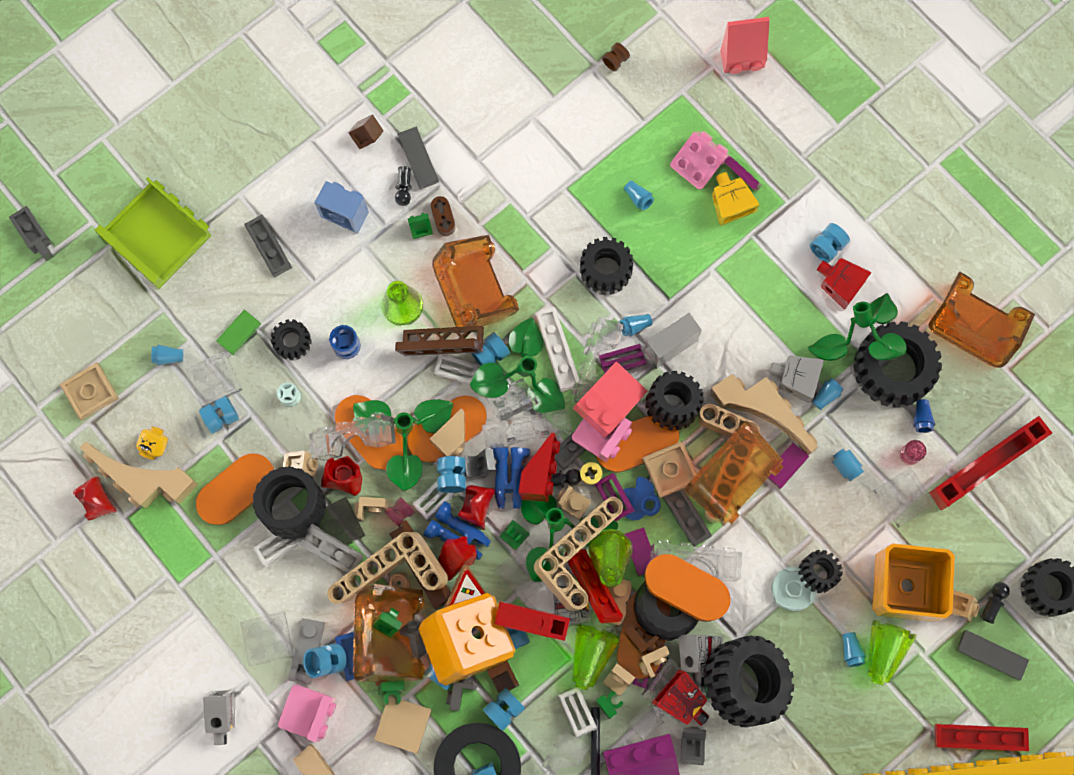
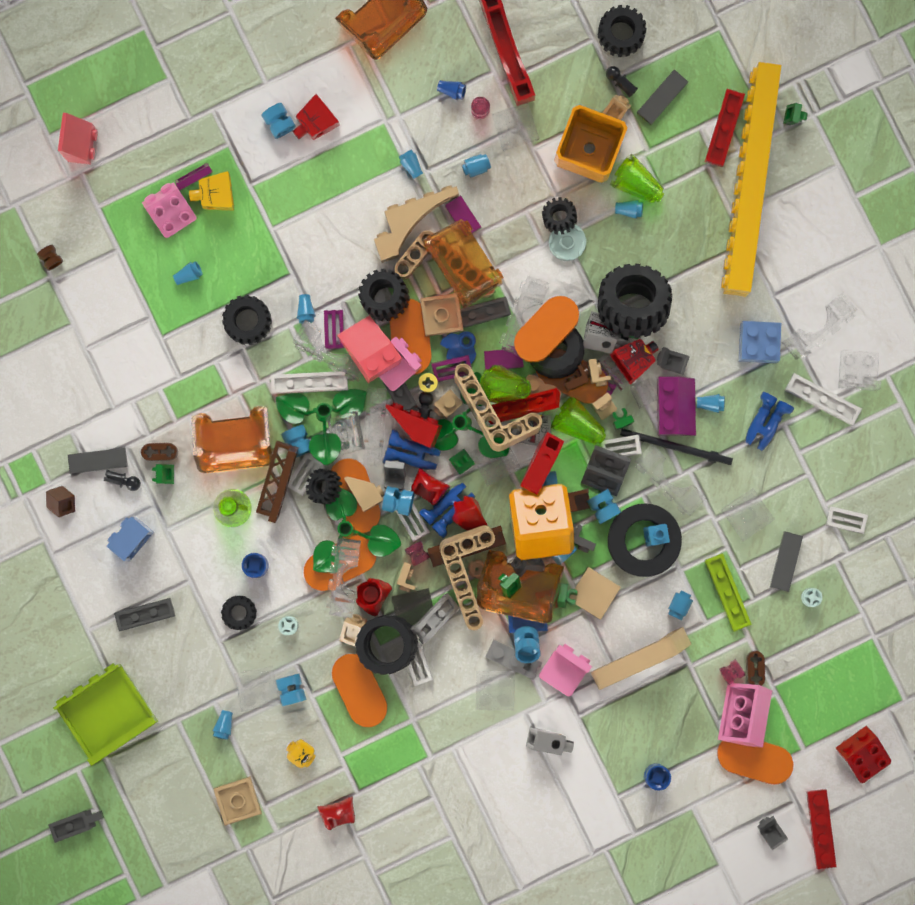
camera: 80 degrees left, 10 degrees up
tan arch [79,441,198,508] -> none
bright green tile [216,309,261,356] -> none
piece [444,565,486,608] -> none
light grey brick [643,313,702,369] -> none
light grey torso [769,356,824,403] -> none
green plant [808,293,907,361] -> none
black tyre [853,321,942,408] -> none
none -> black tyre [306,469,342,505]
none -> dark grey slope [581,445,631,496]

